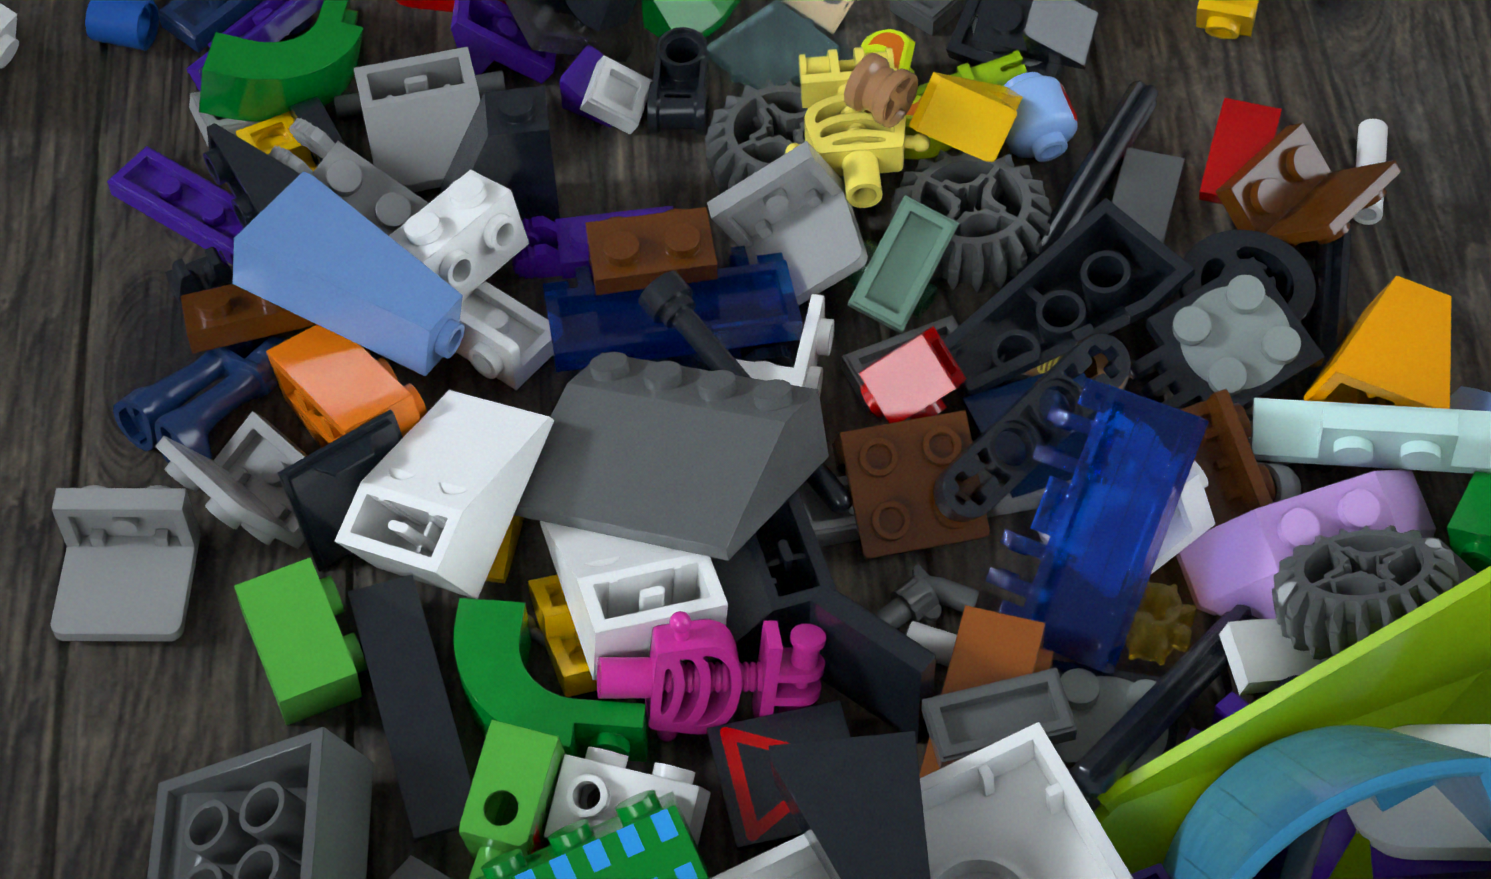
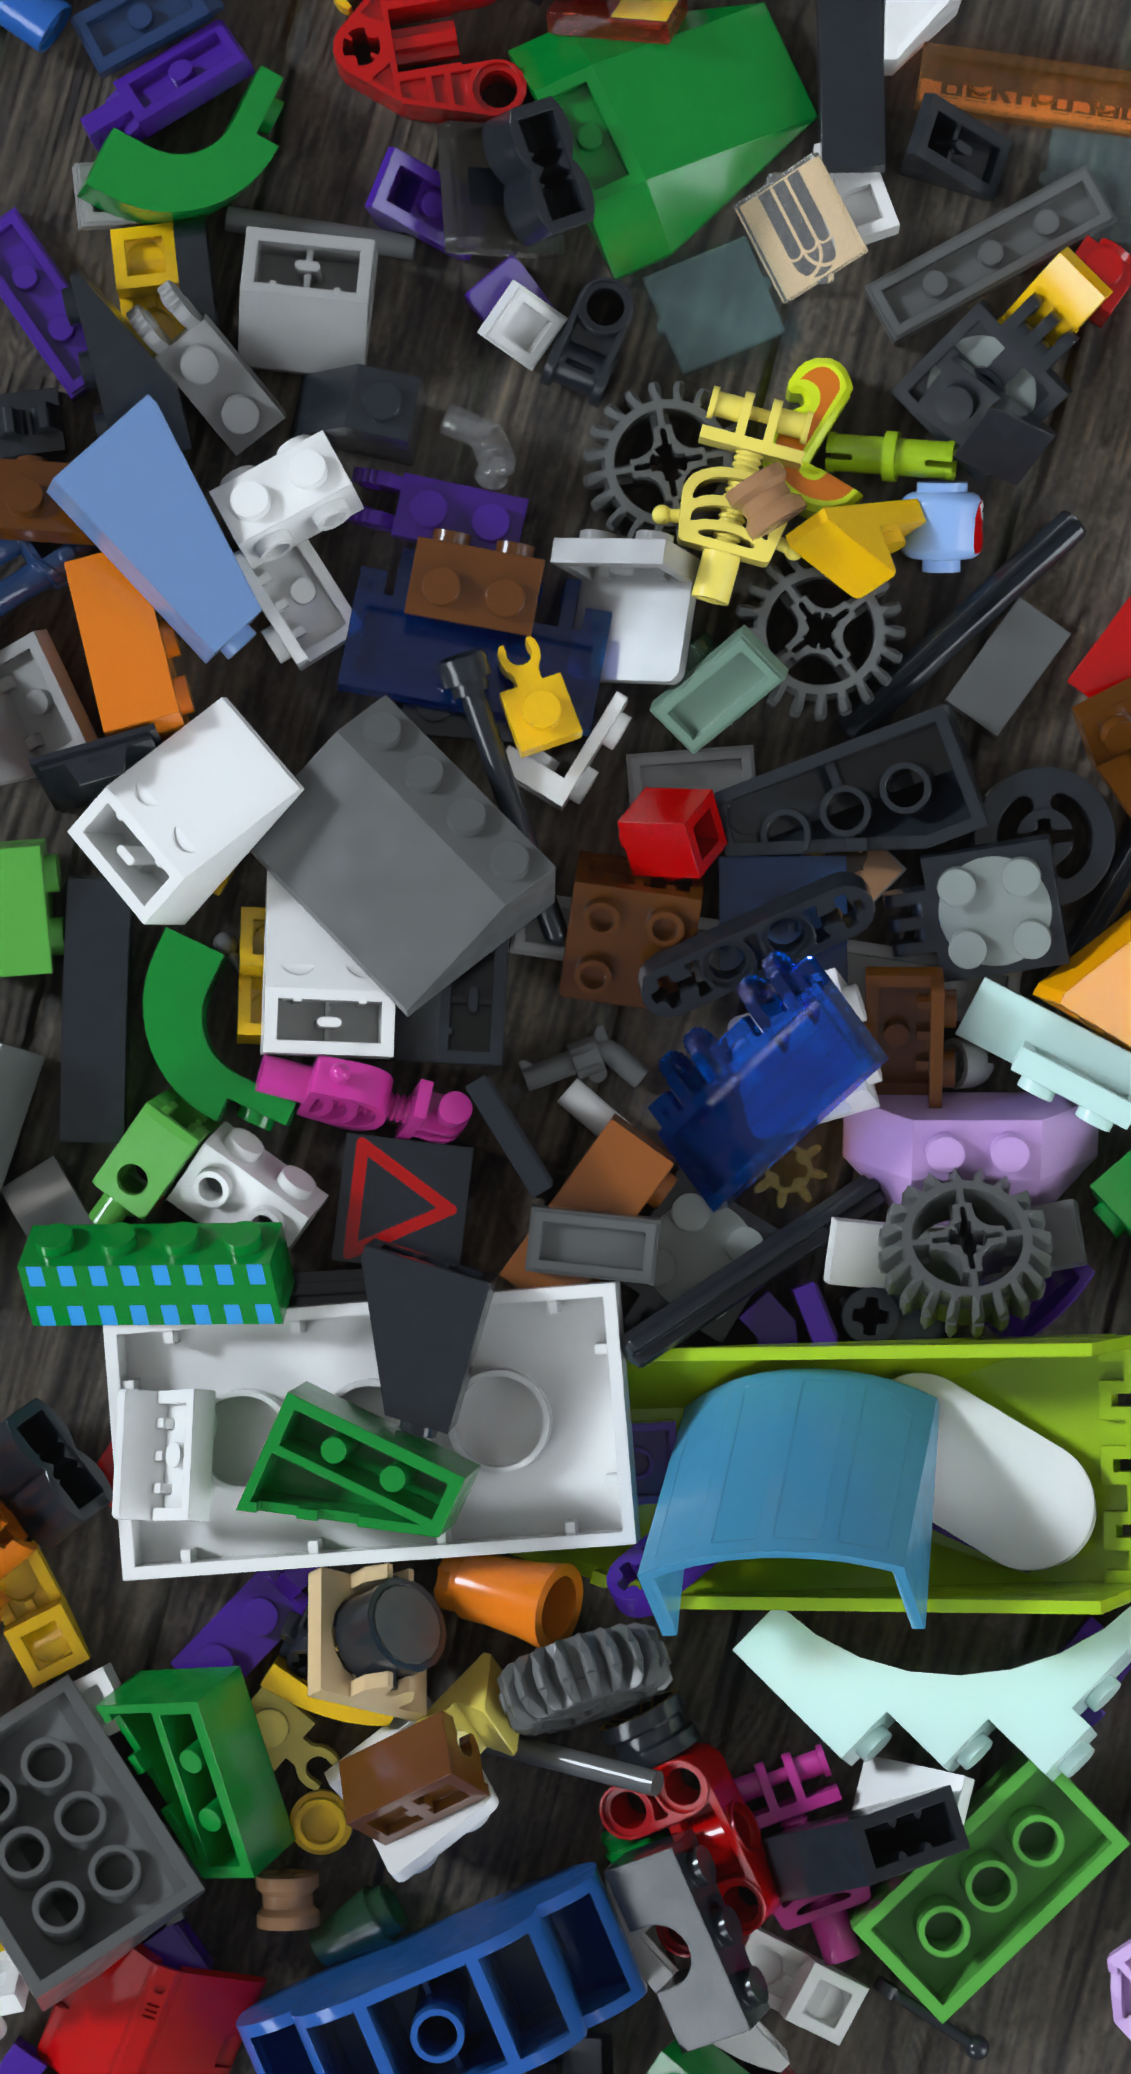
camera: 20 degrees right, 35 degrees up
none -> clear arm [440,403,516,490]
none -> yellow plate [497,636,583,758]

